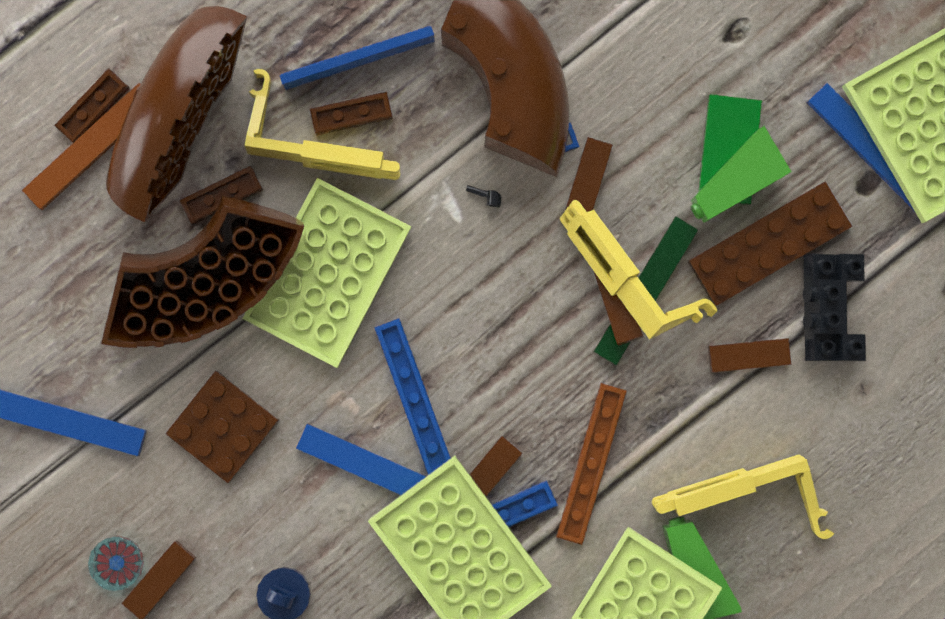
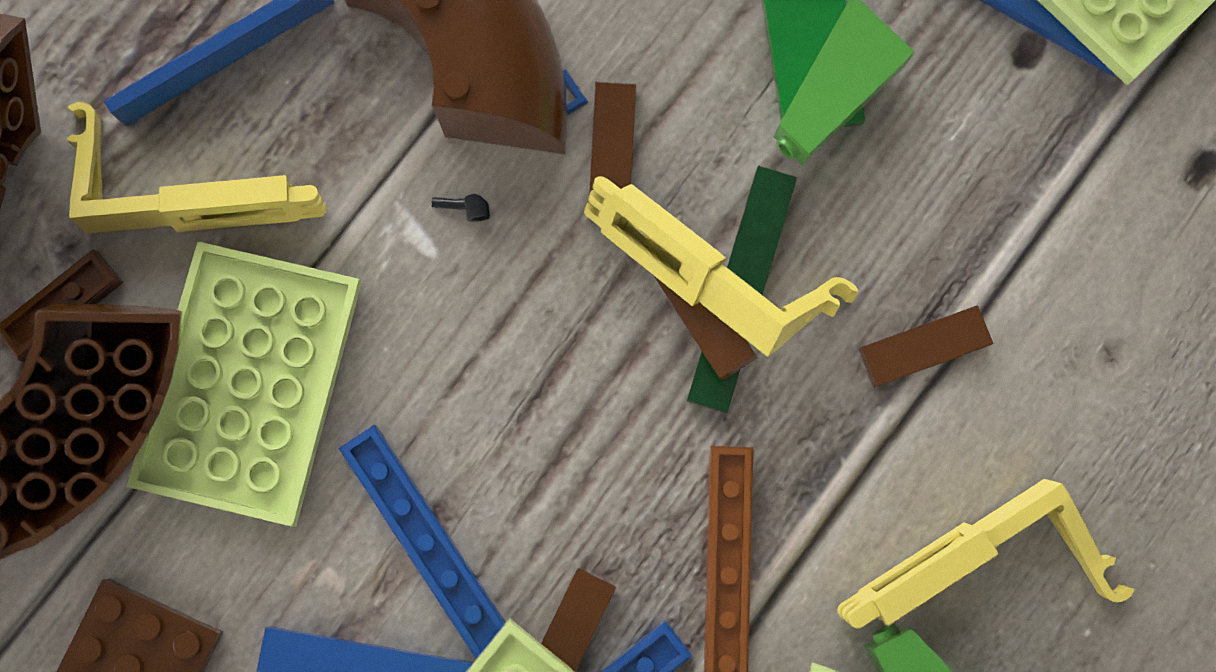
camera: 10 degrees left, 5 degrees down
reddish brown tile [310,92,393,136] -> none
reddish brown plate [688,181,852,306] -> none
black bracket [803,254,866,361] -> none

